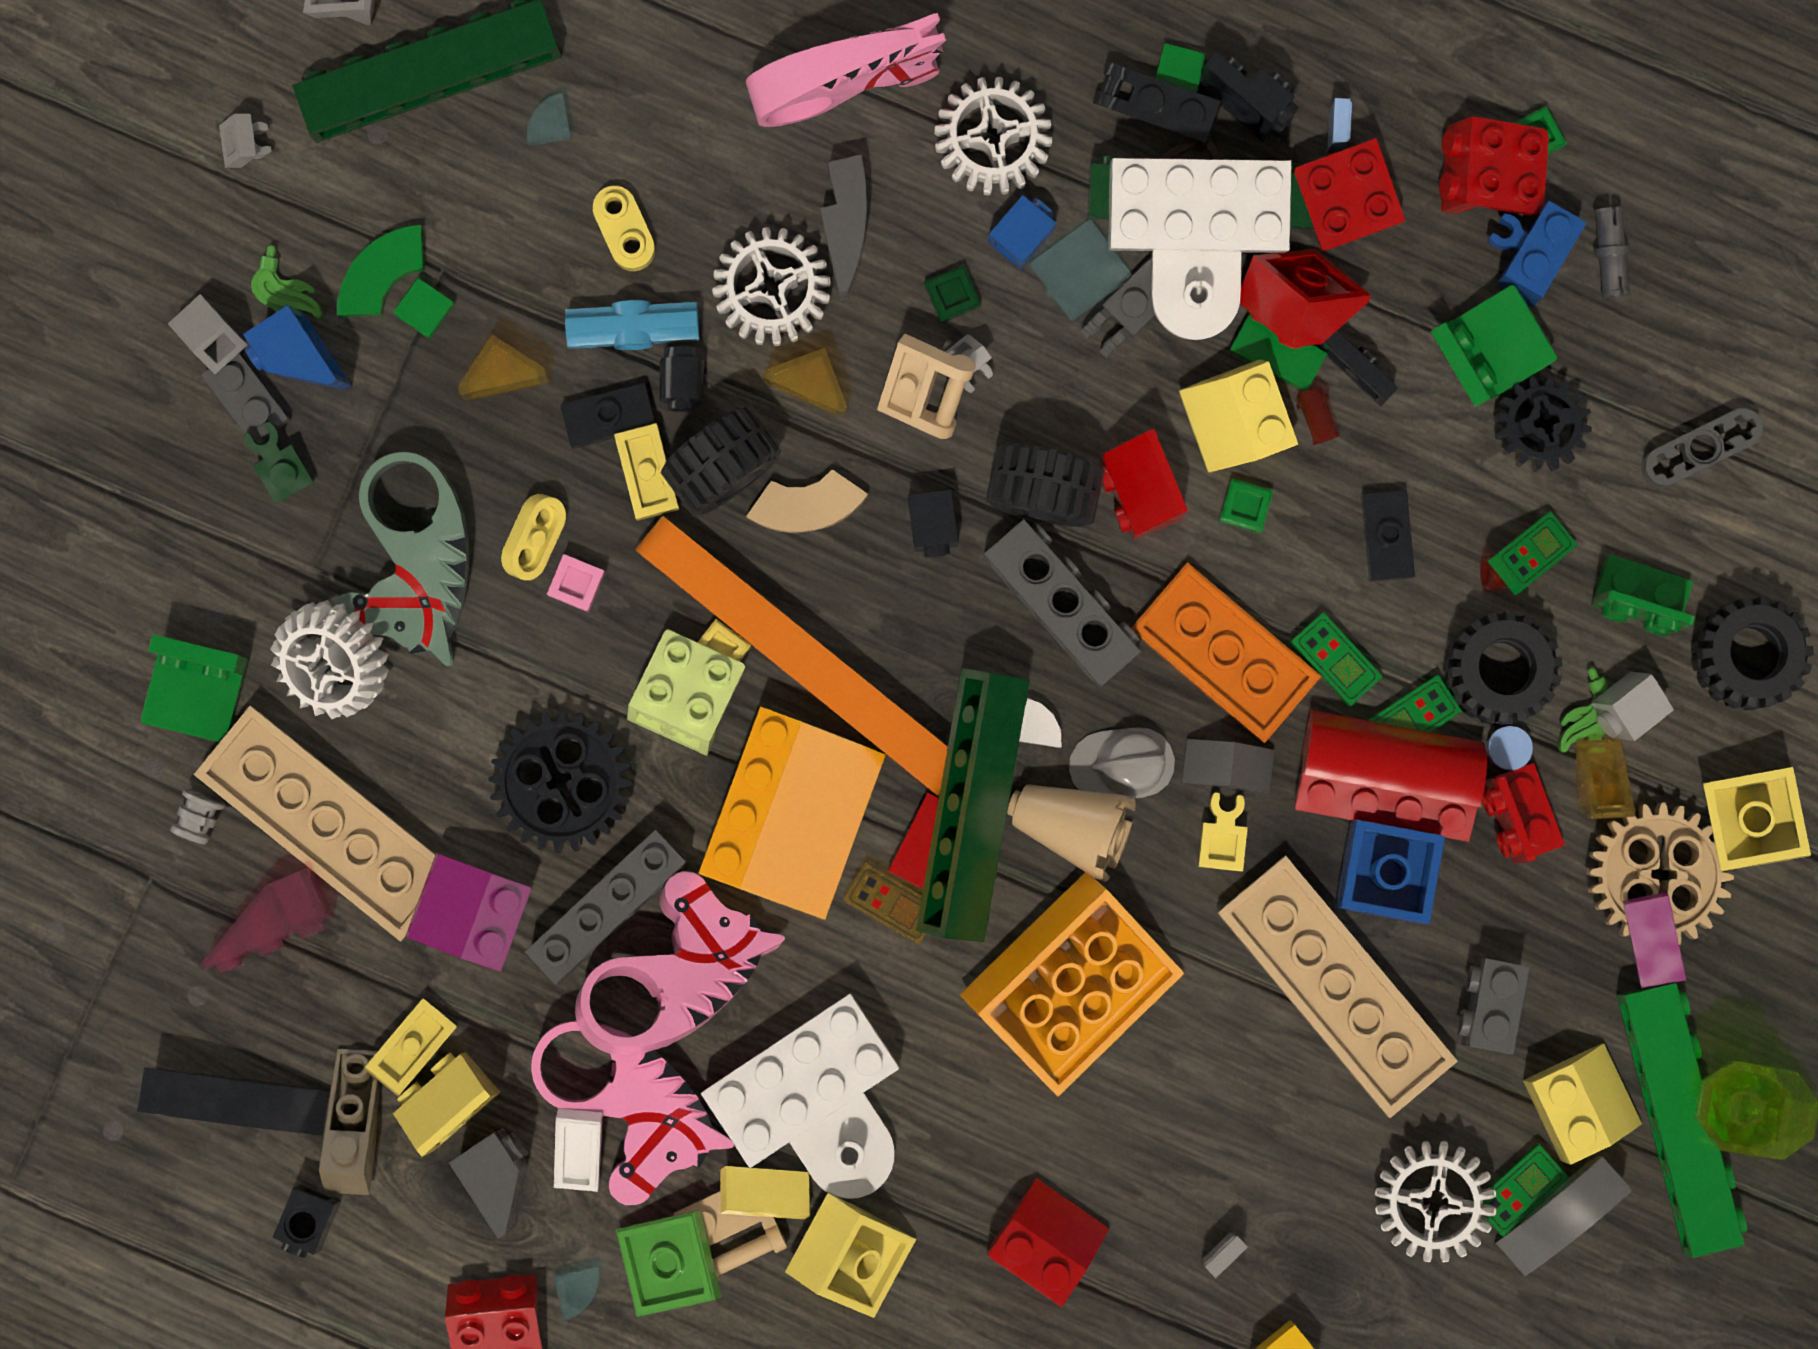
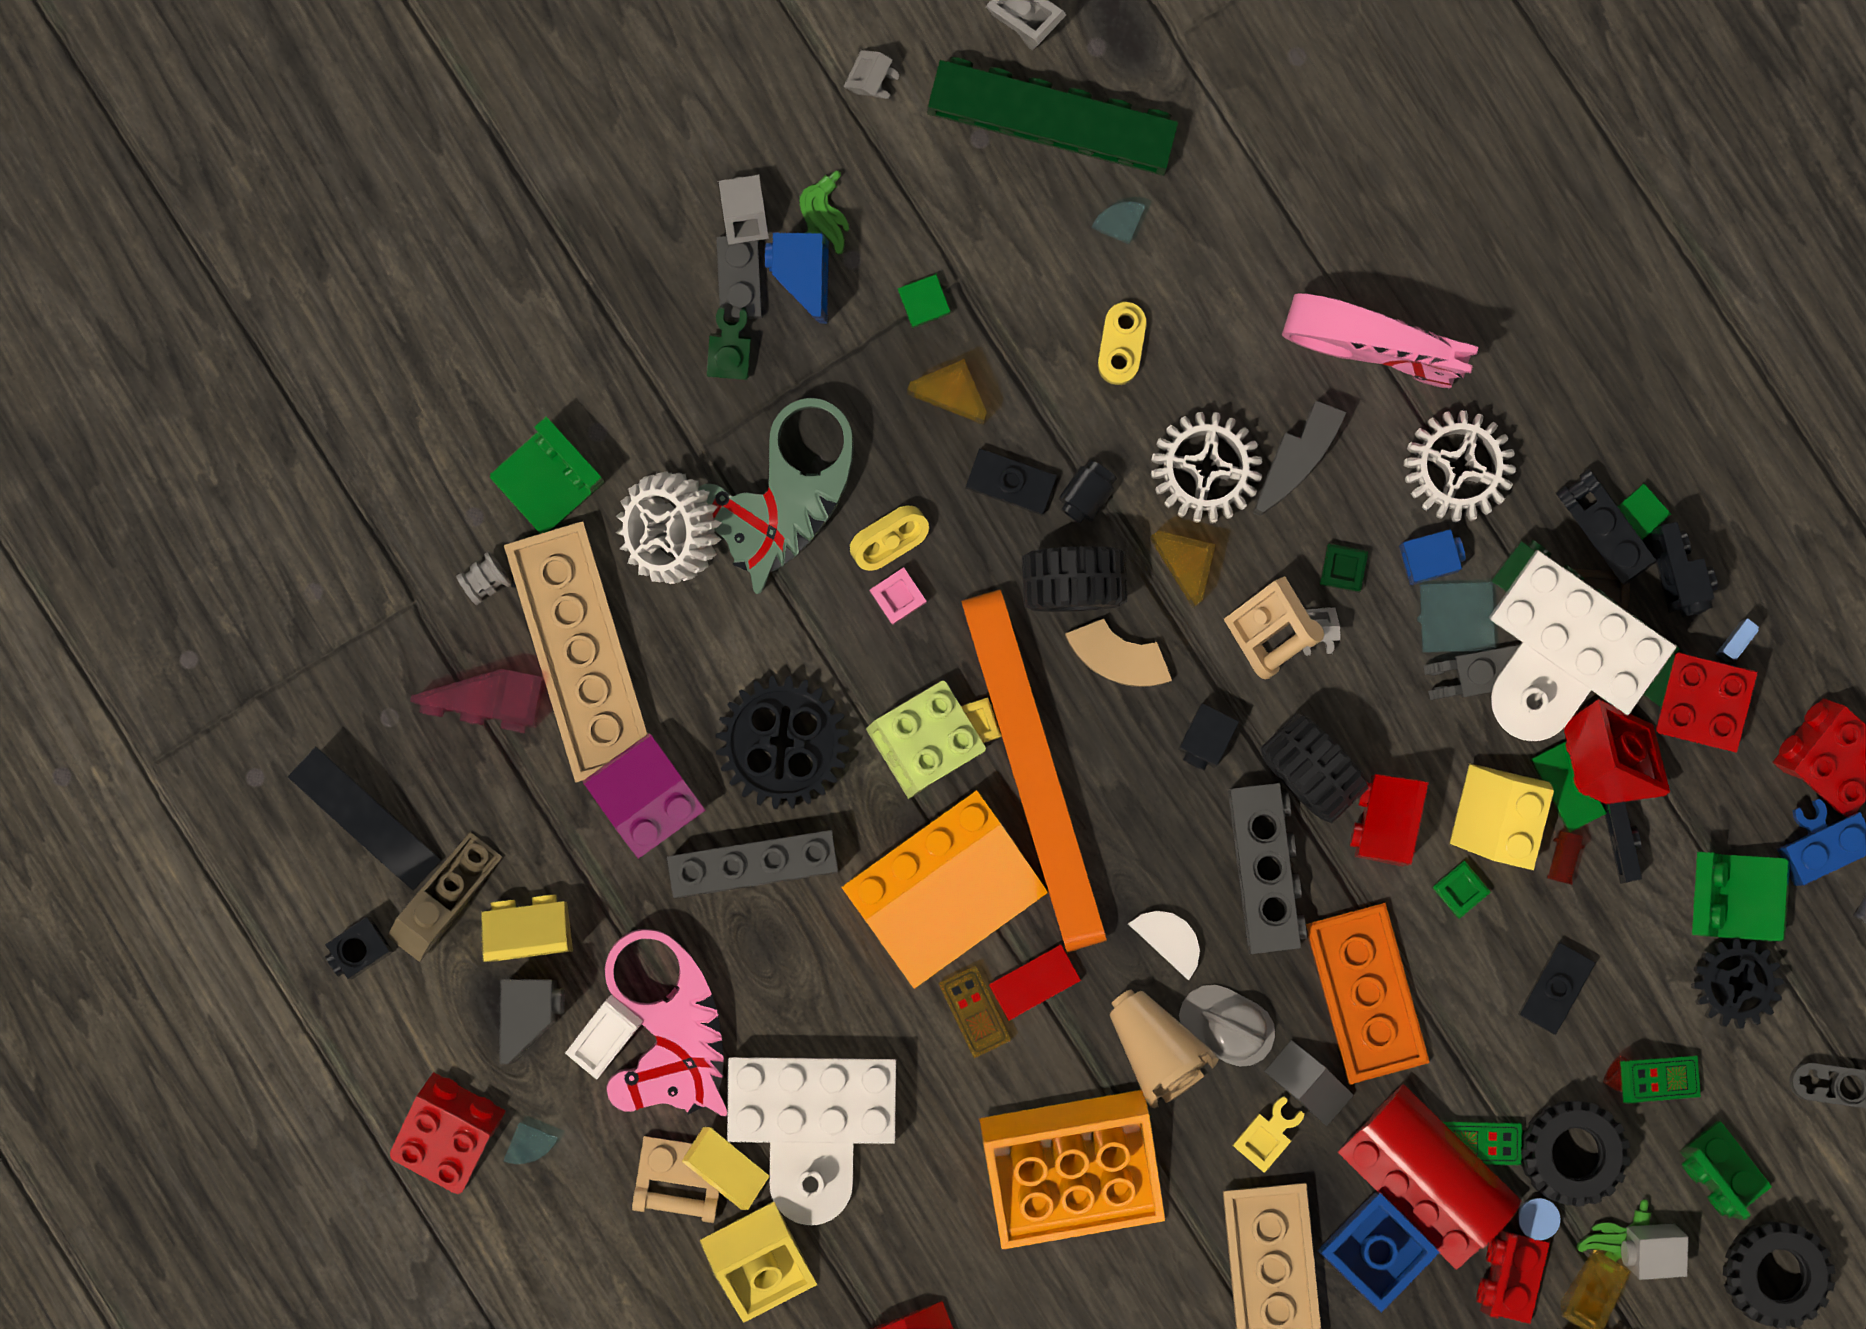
camera: 30 degrees right, 0 degrees up
green tile [337,225,425,318] -> none
light yellow plate [365,999,457,1097] -> none
dark azure piece [565,300,699,350] -> none
bright pink animal [575,871,785,1055] -> none
light yellow plate [614,423,679,521] -> none
bright green tile [616,1210,722,1317] -> none
dark green brick [916,668,1030,942] -> none
green tile [1289,612,1383,707] -> none

